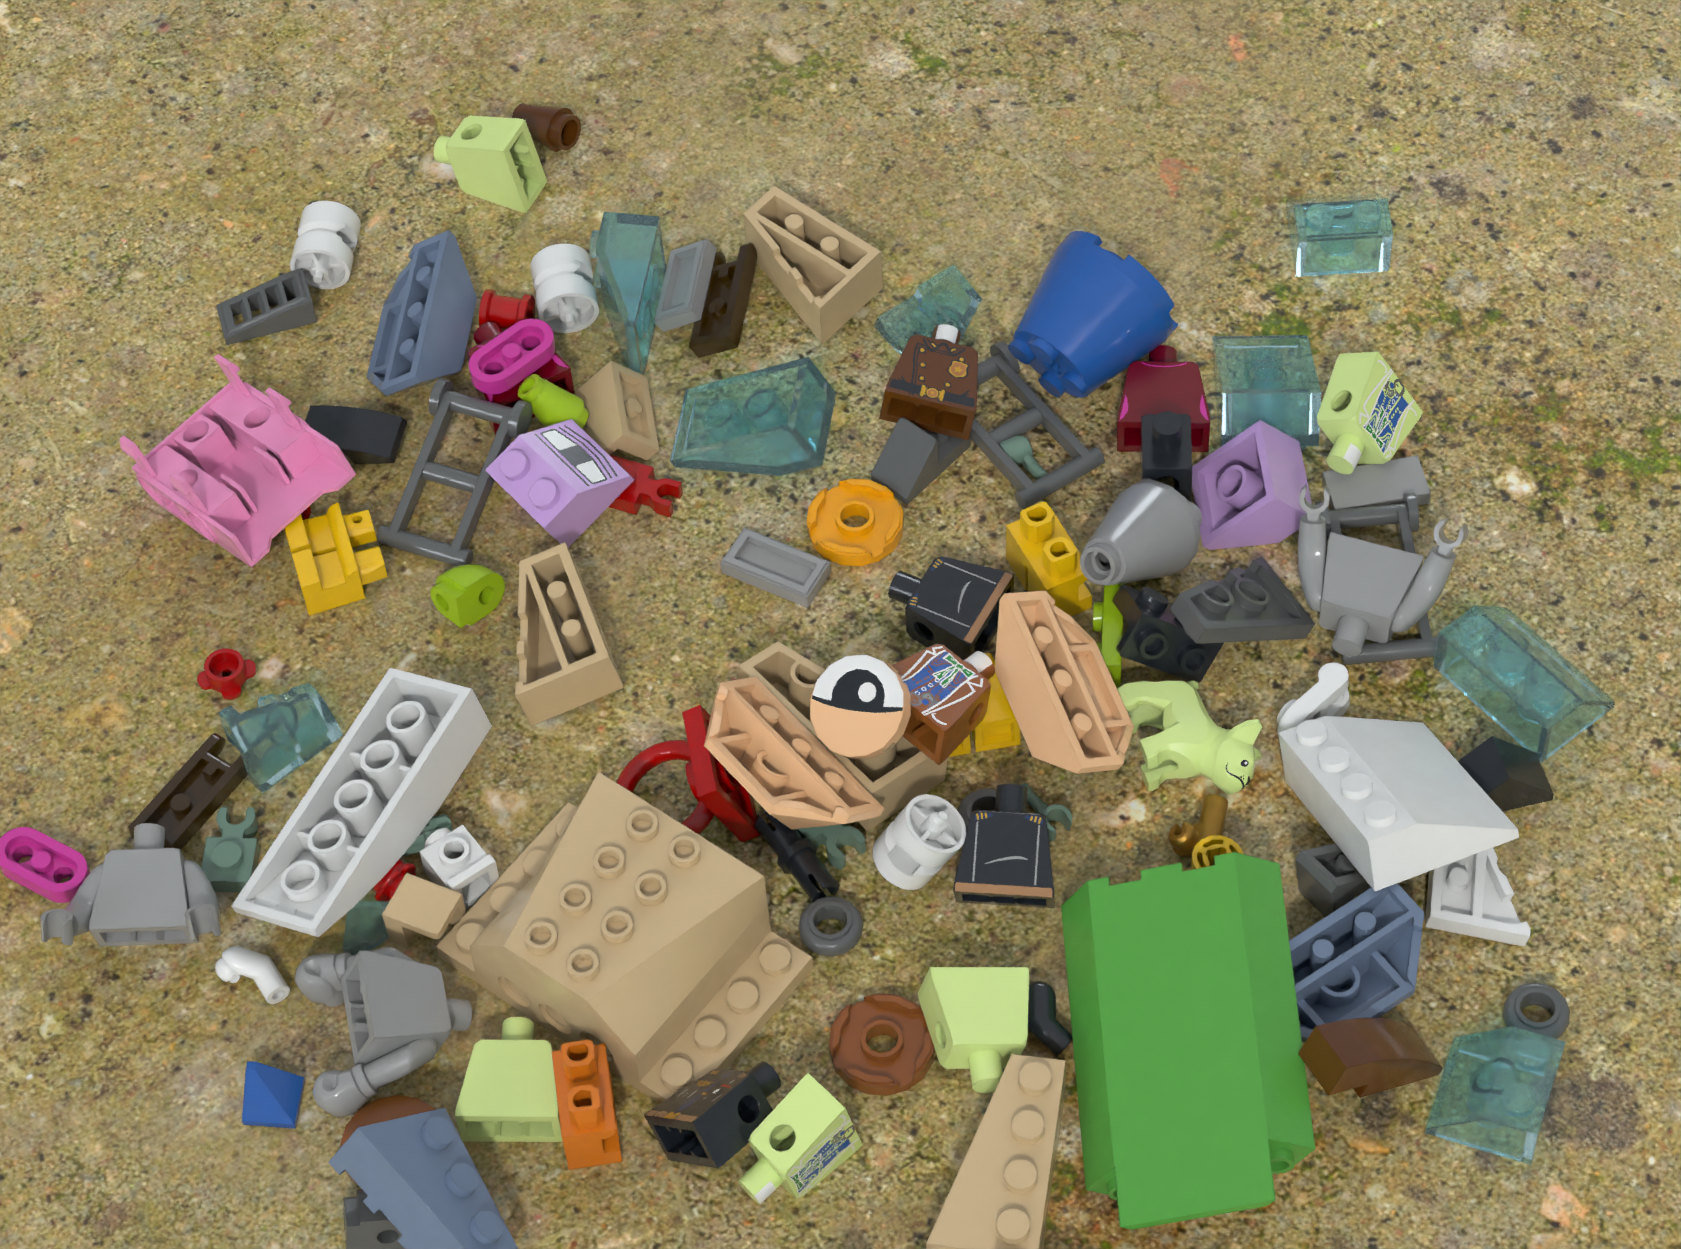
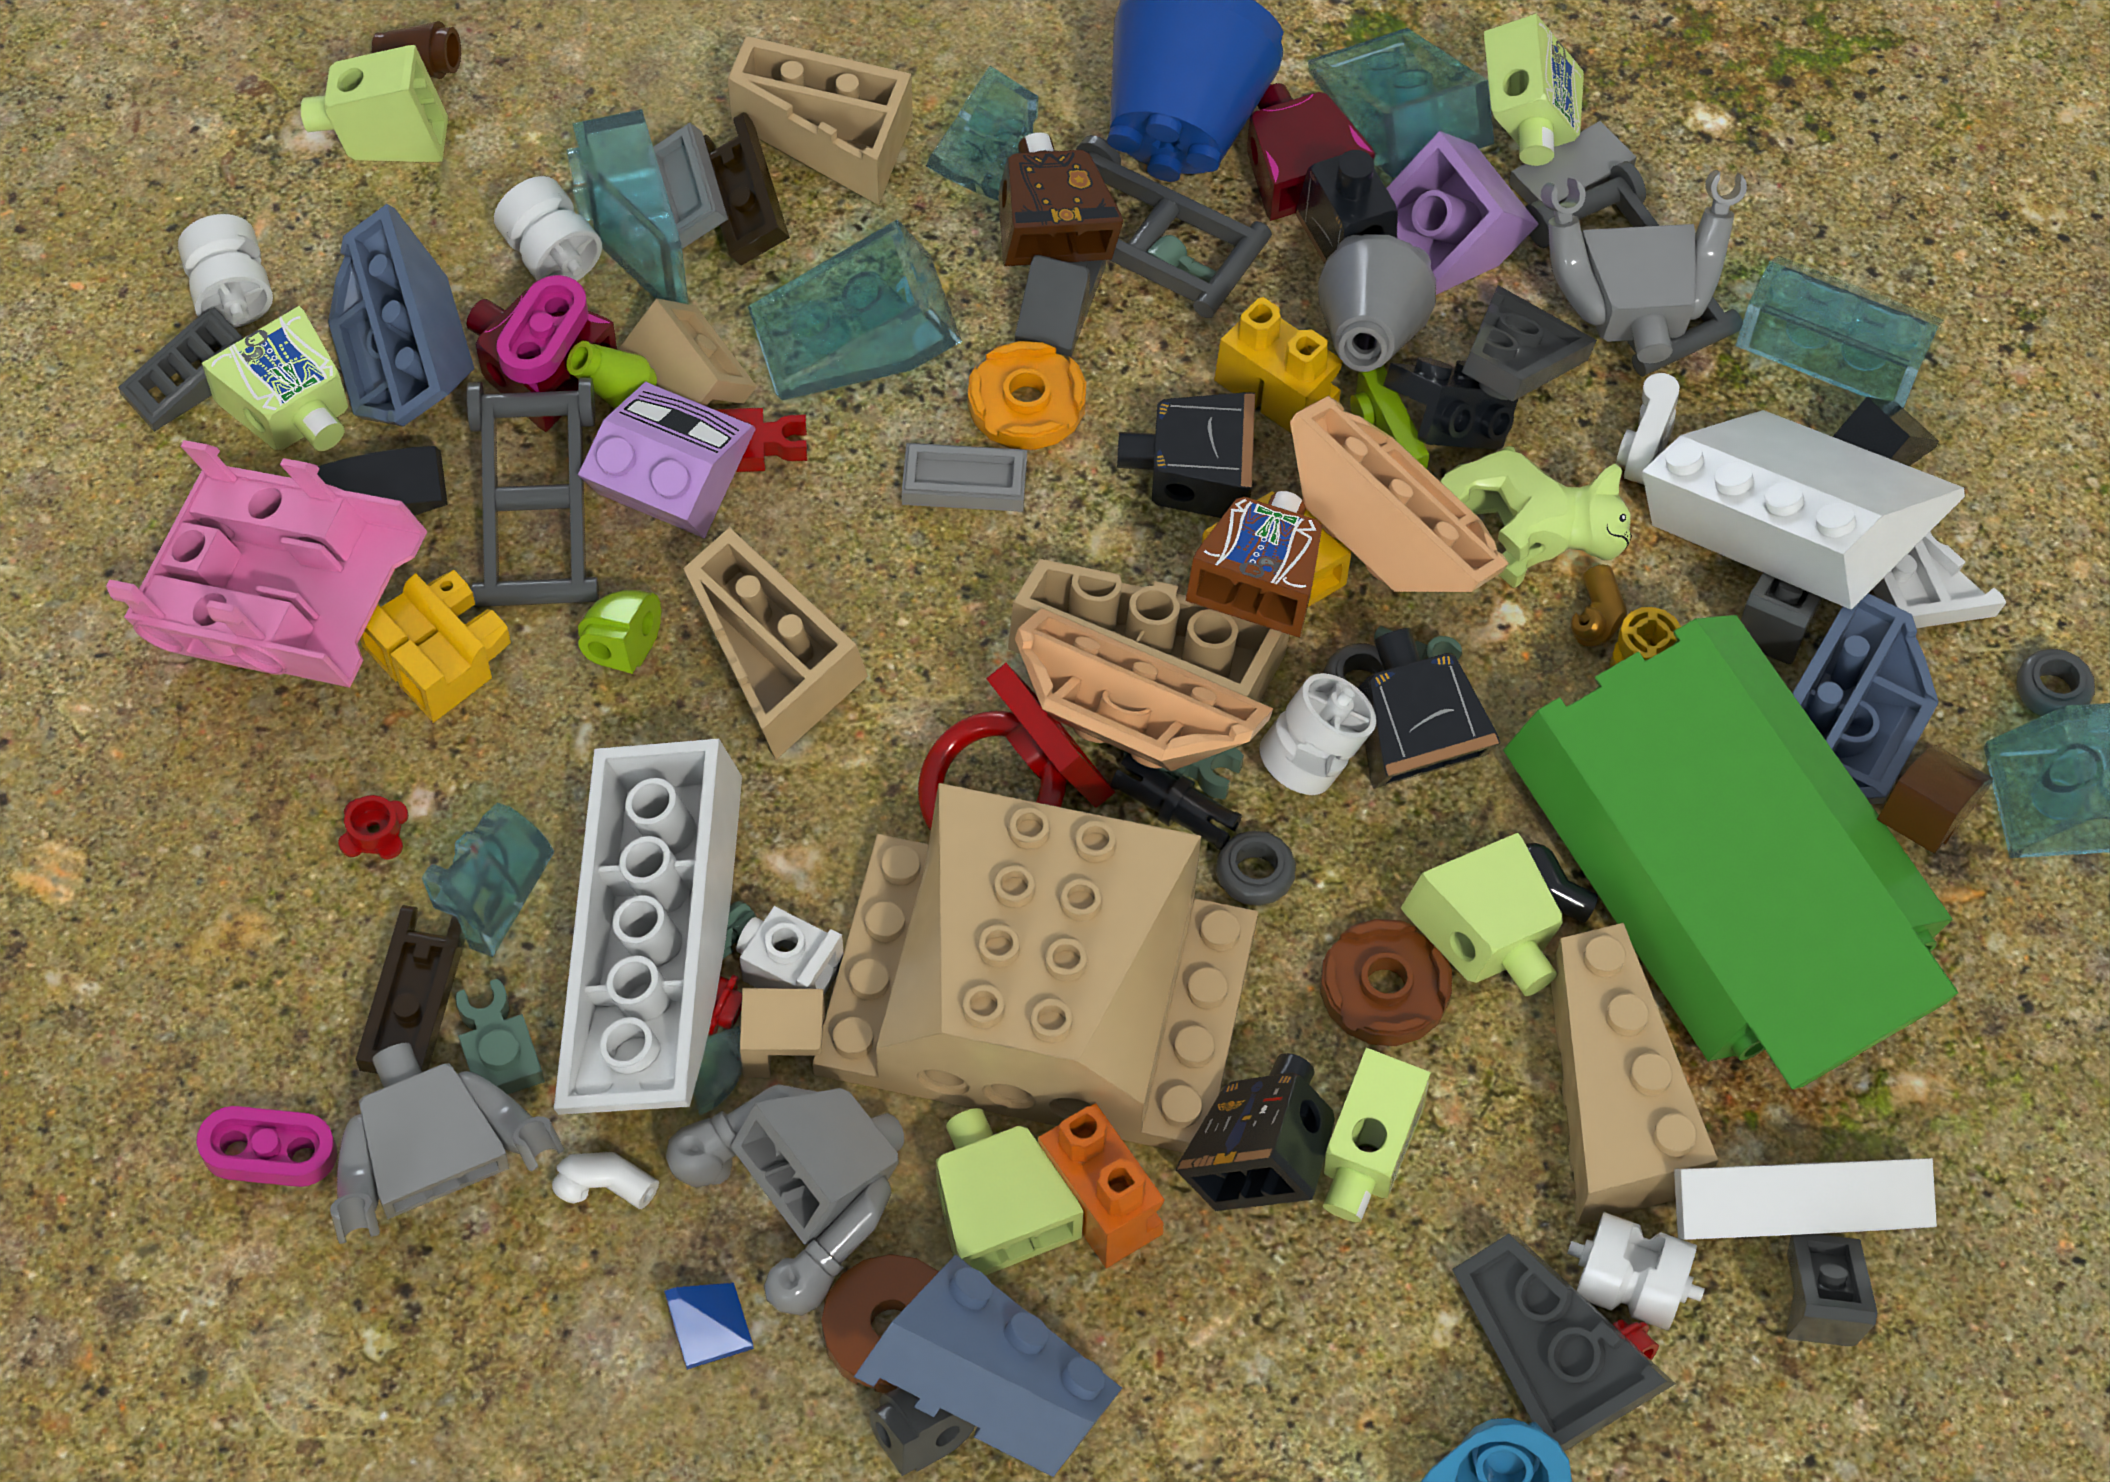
camera: 30 degrees left, 5 degrees up
red bush [479,289,535,329] -> none
tile [810,655,911,759] -> none
none -> yellowish green torso [202,306,348,451]

